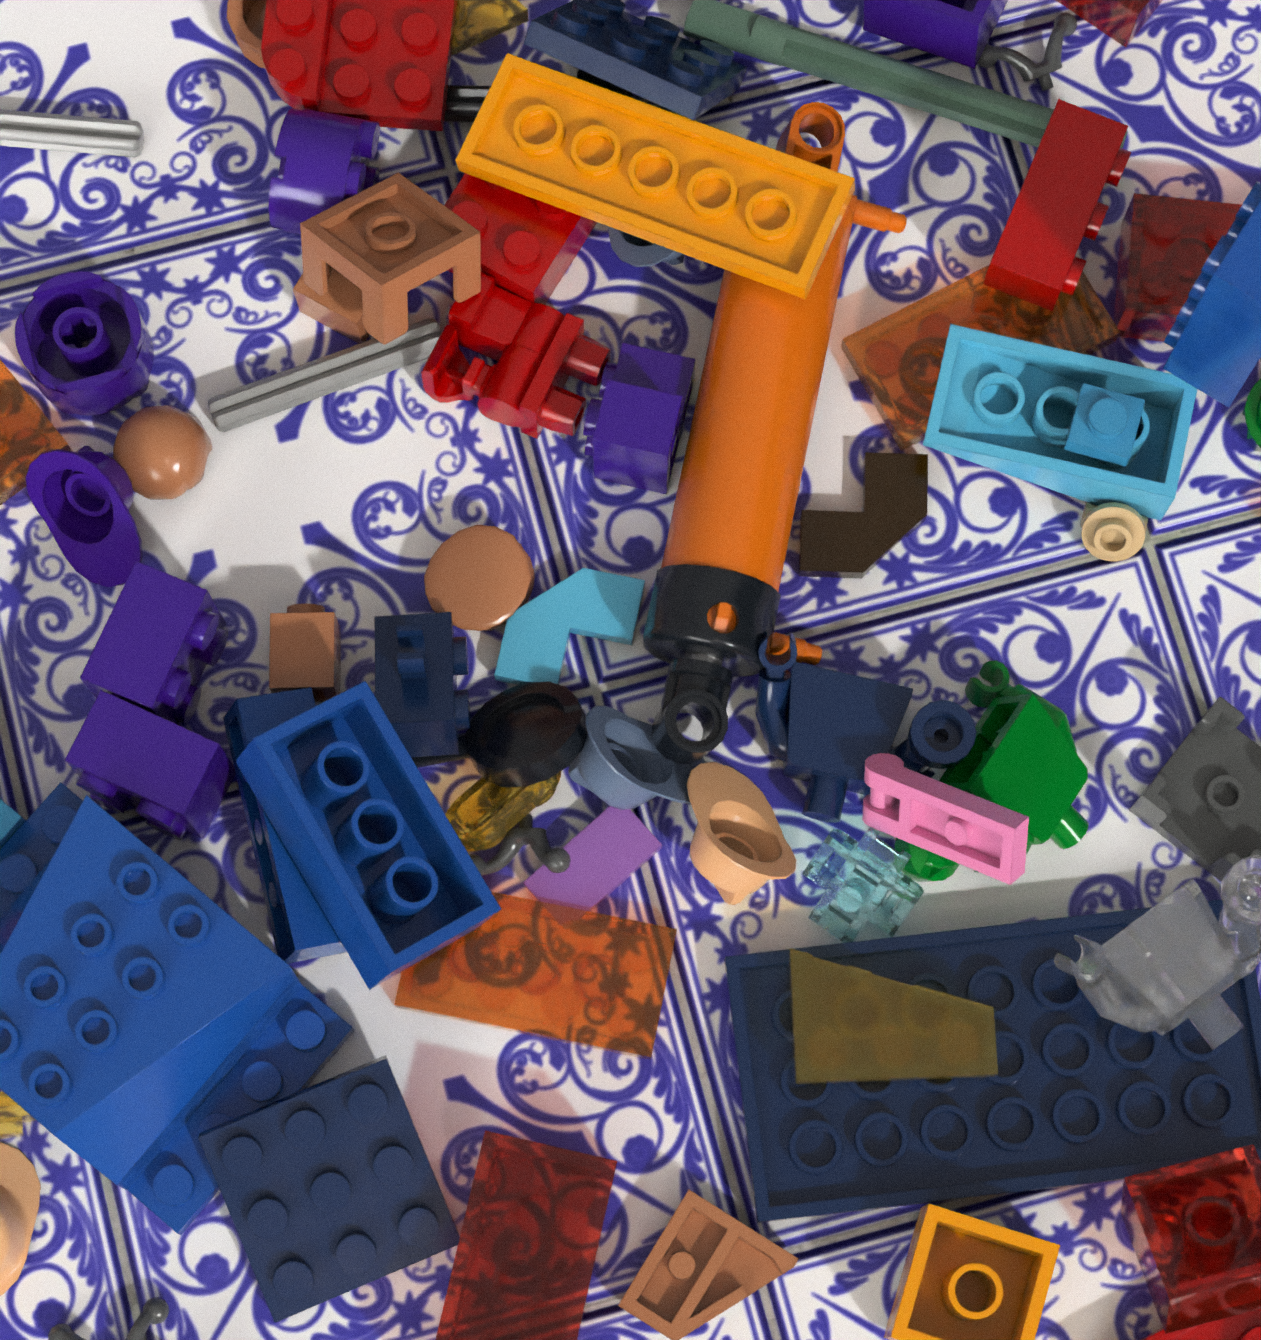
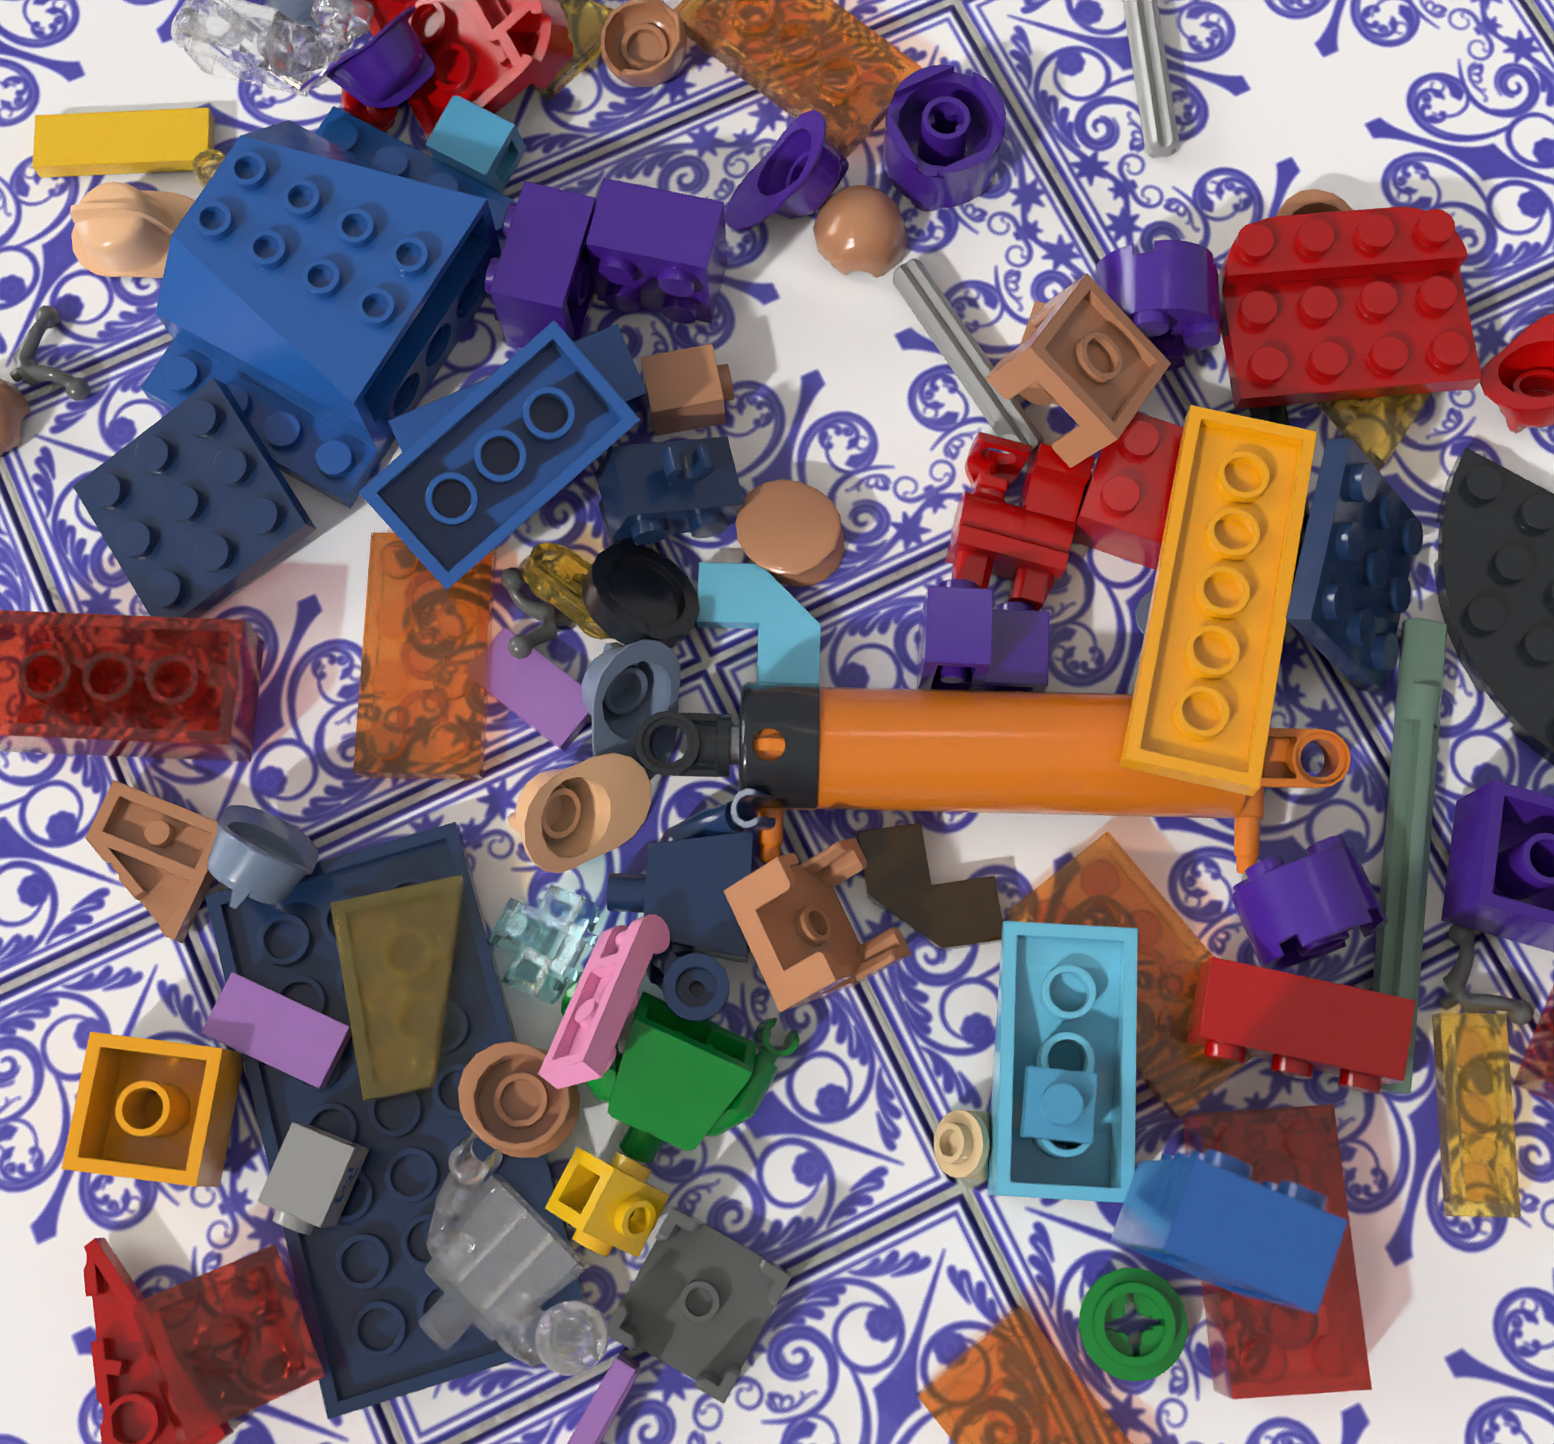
camera: 80 degrees right, 0 degrees up
none -> medium lavender tile [201,972,355,1089]
none -> sand blue piece [207,805,319,909]
none -> light grey brick [257,1122,369,1235]
none -> nougat piece [458,1041,581,1158]
none -> yellow brick [545,1147,670,1257]
none -> nougat panel [724,837,912,1012]
none -> dark purple brick [1231,834,1388,970]
none -> clear yellow plate [1432,1013,1521,1218]

